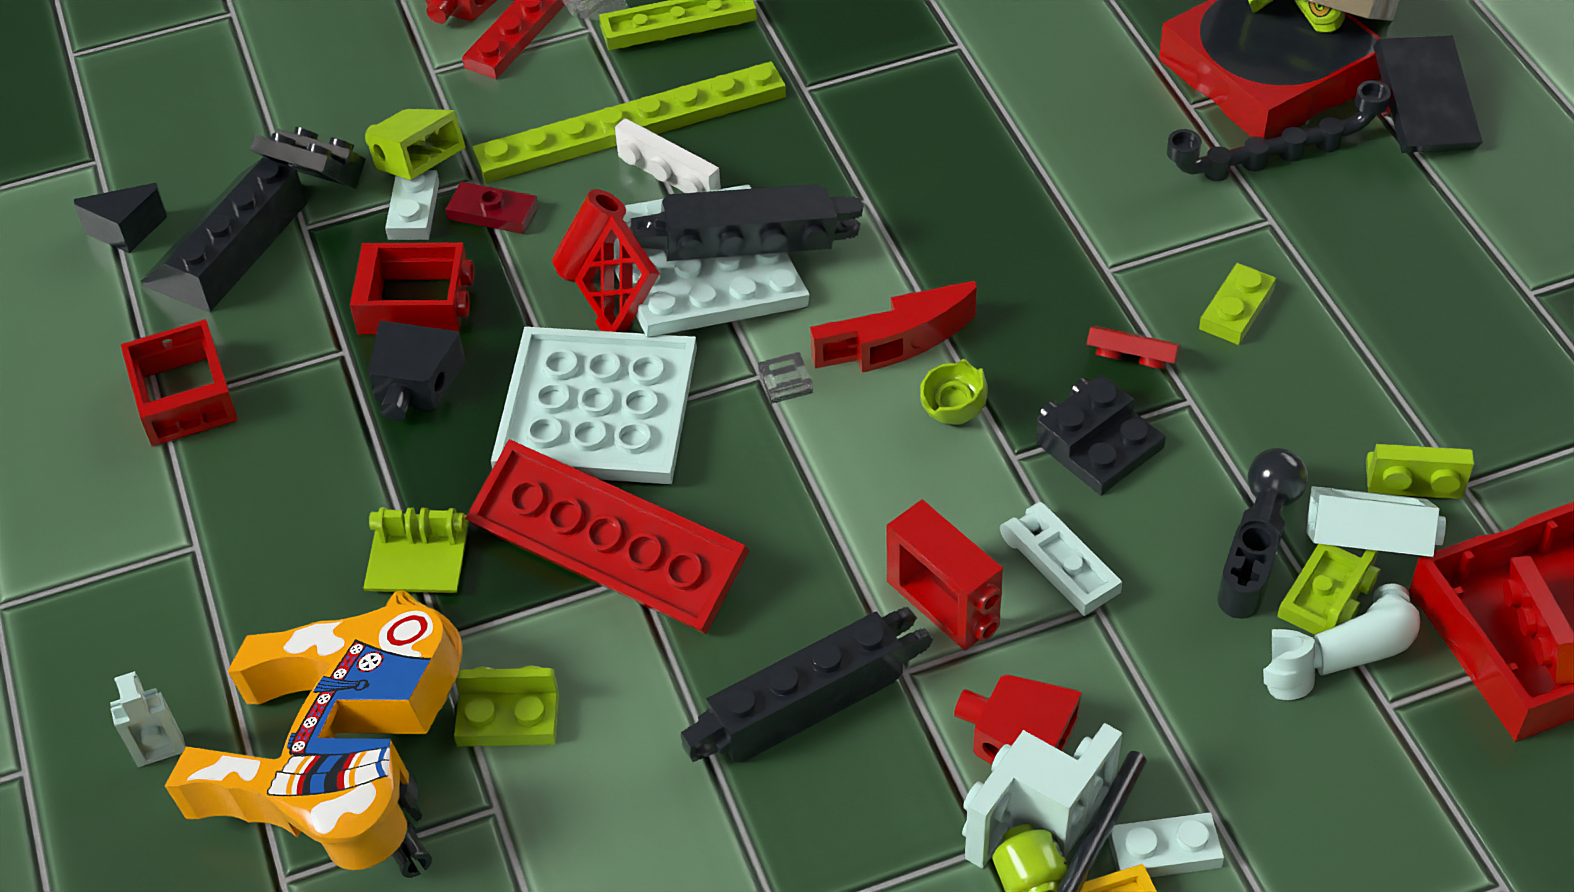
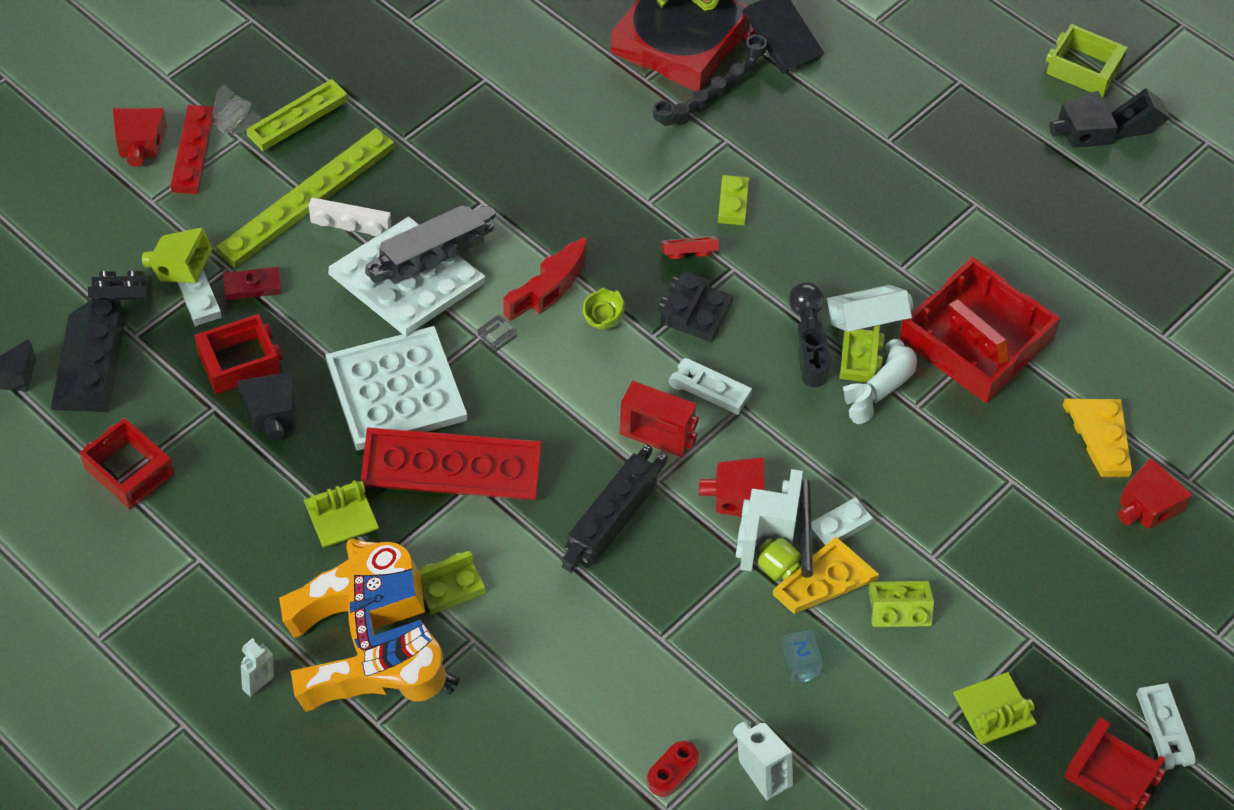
camera: 30 degrees left, 5 degrees up
red piece [552,189,660,333] -> none
lime bracket [1366,444,1474,499] -> none

